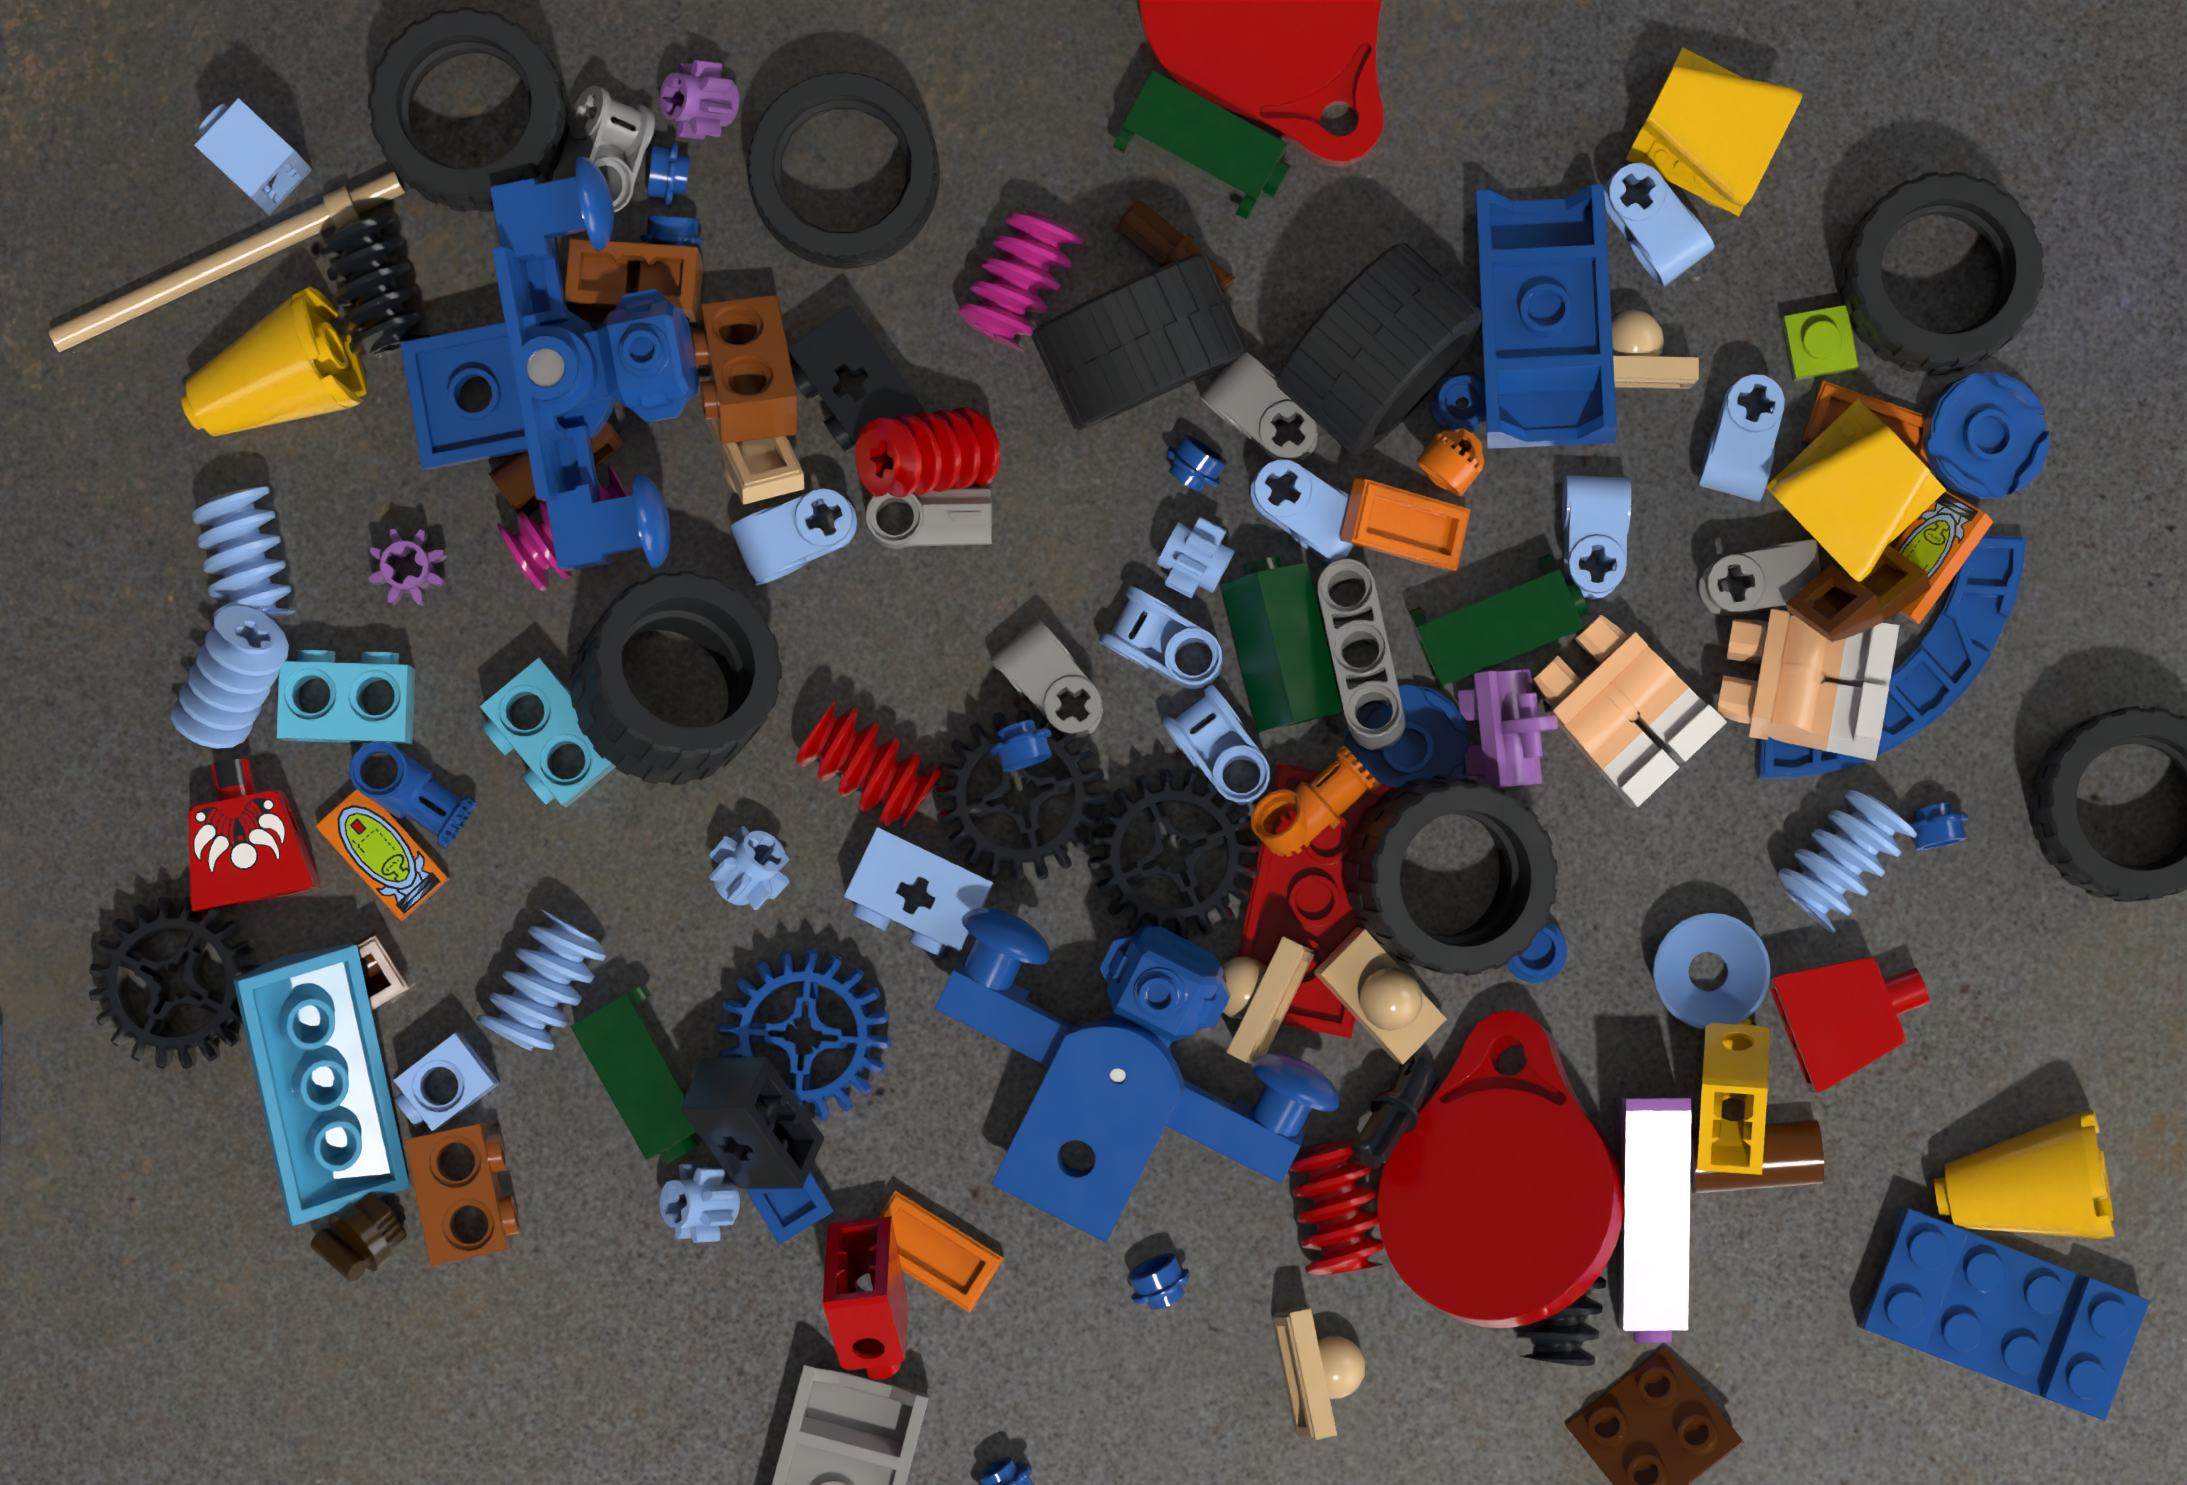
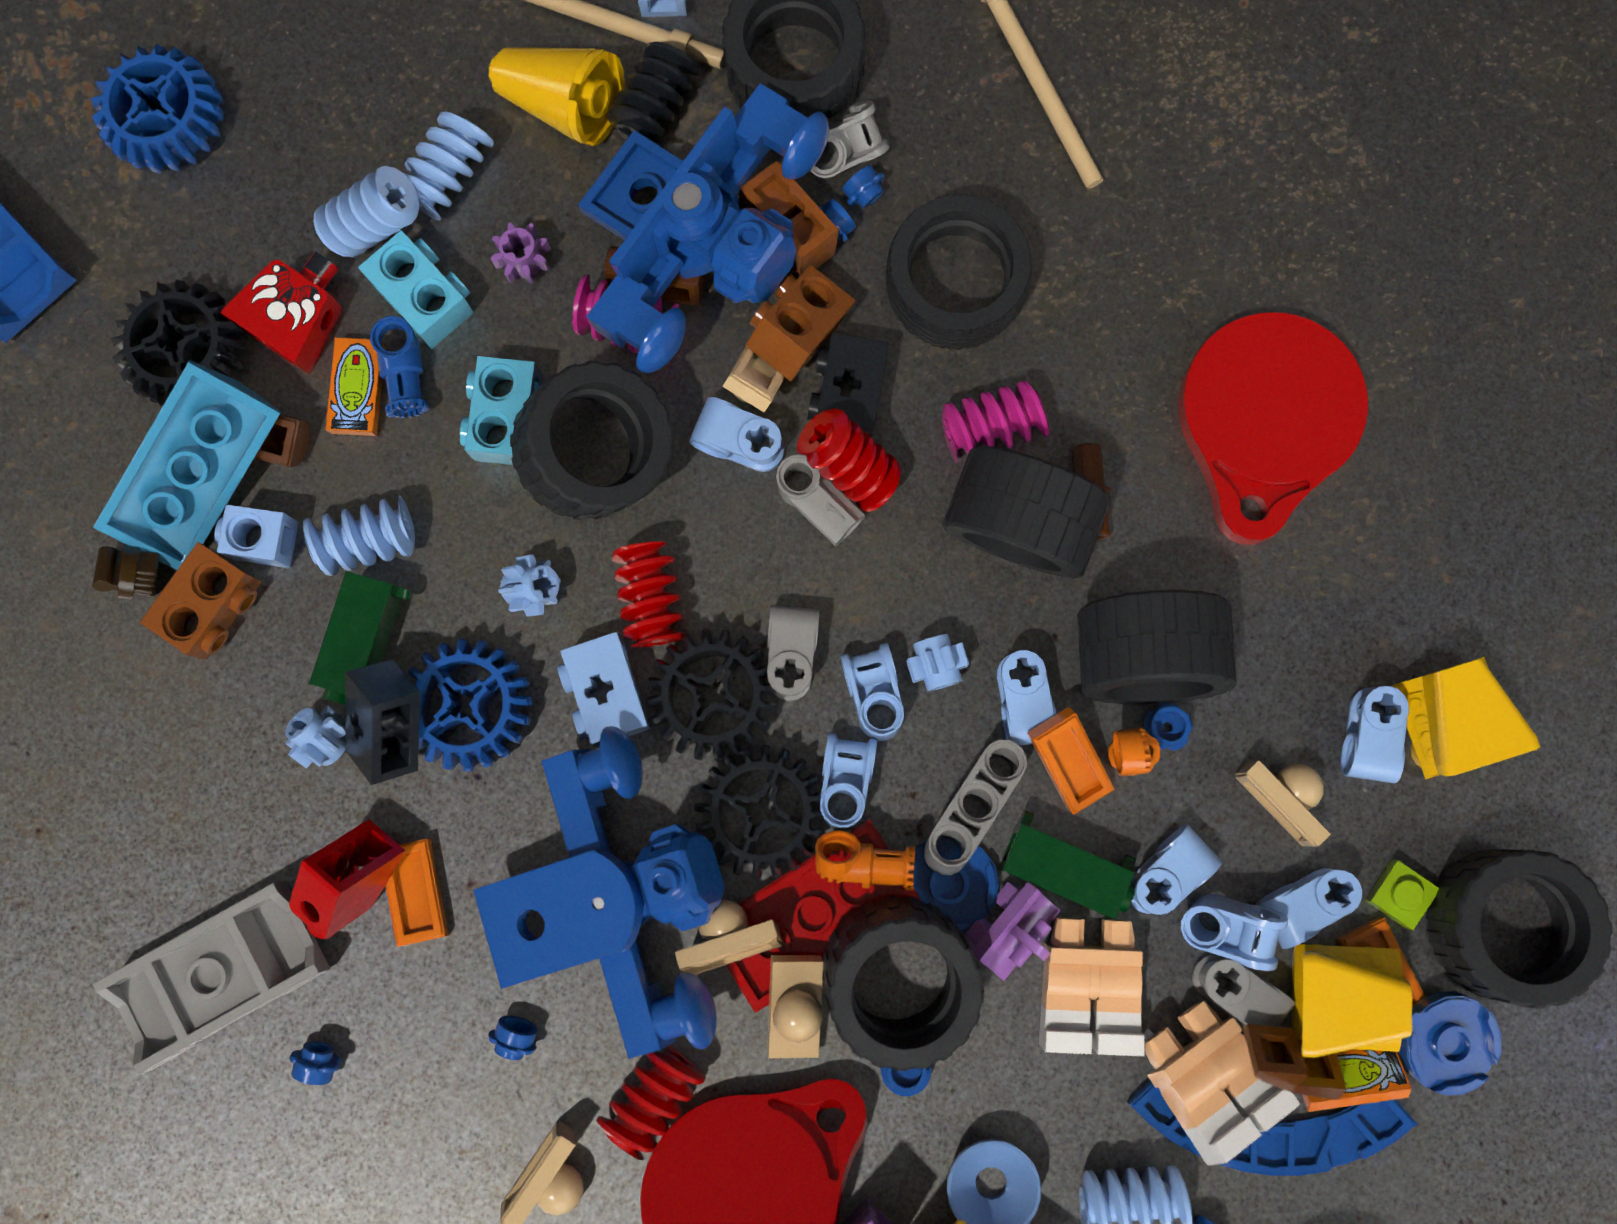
camera: 50 degrees right, 5 degrees down
medium lavender gear [659,59,739,140] -> none
blue plate [746,1171,835,1245] -> none
blue plate [990,720,1052,772] -> none
dark green brick [1113,70,1291,221] -> none
blue plate [1166,435,1227,492] -> none
light grey piece [1199,352,1318,463] -> none
dark green brick [1221,556,1344,733] -> none
black axle [1352,1056,1439,1169] -> none
blue piece [1476,184,1617,449] -> none
none -> light blue piece [1181,894,1288,971]

